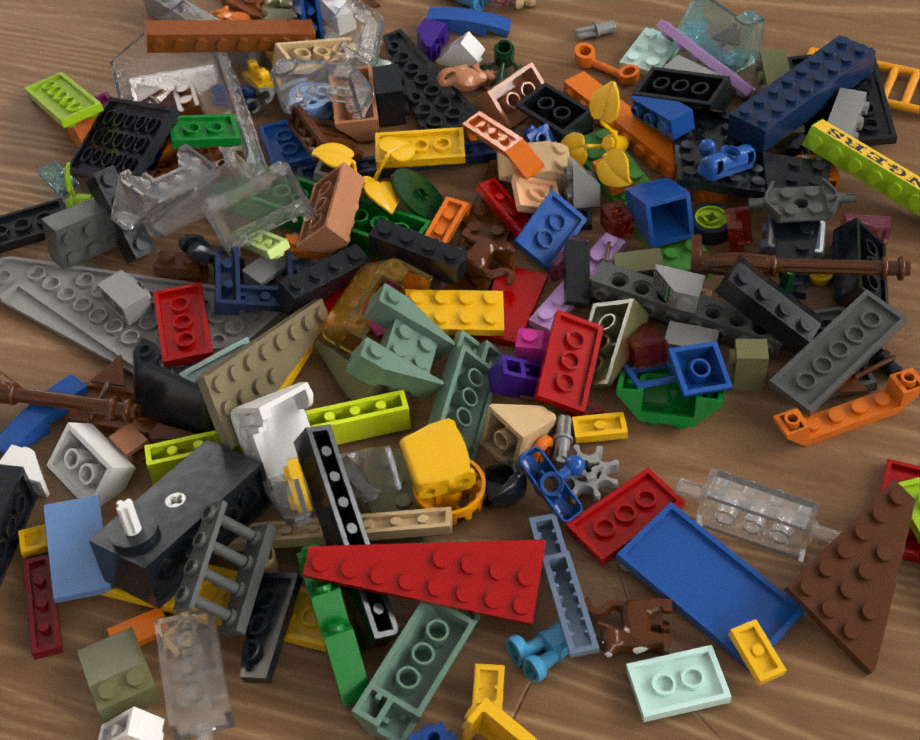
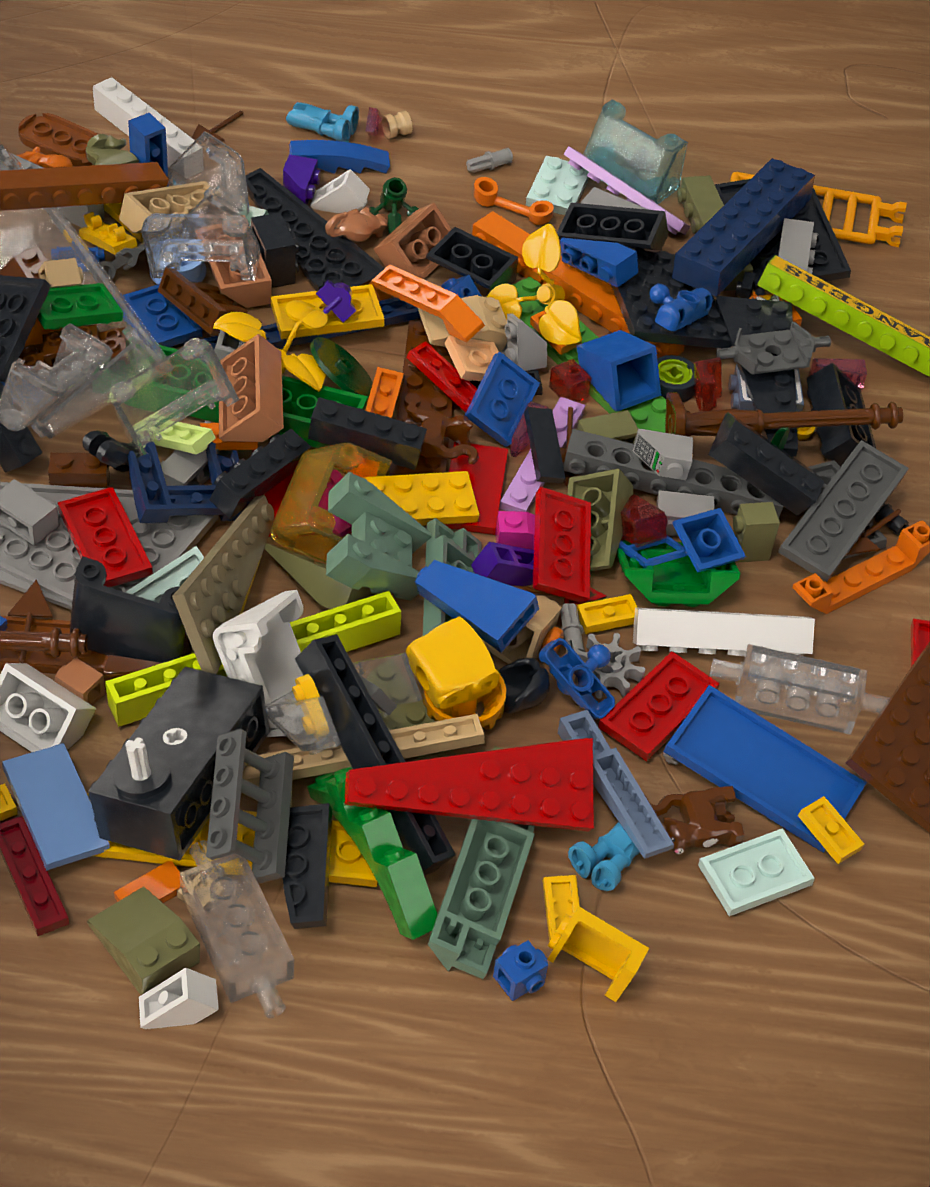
camera: 20 degrees left, 0 degrees up
none -> tan brick [38,258,83,288]
none -> dark purple piece [316,280,356,322]
none -> blue slope [415,560,539,653]
none -> white brick [633,607,815,659]

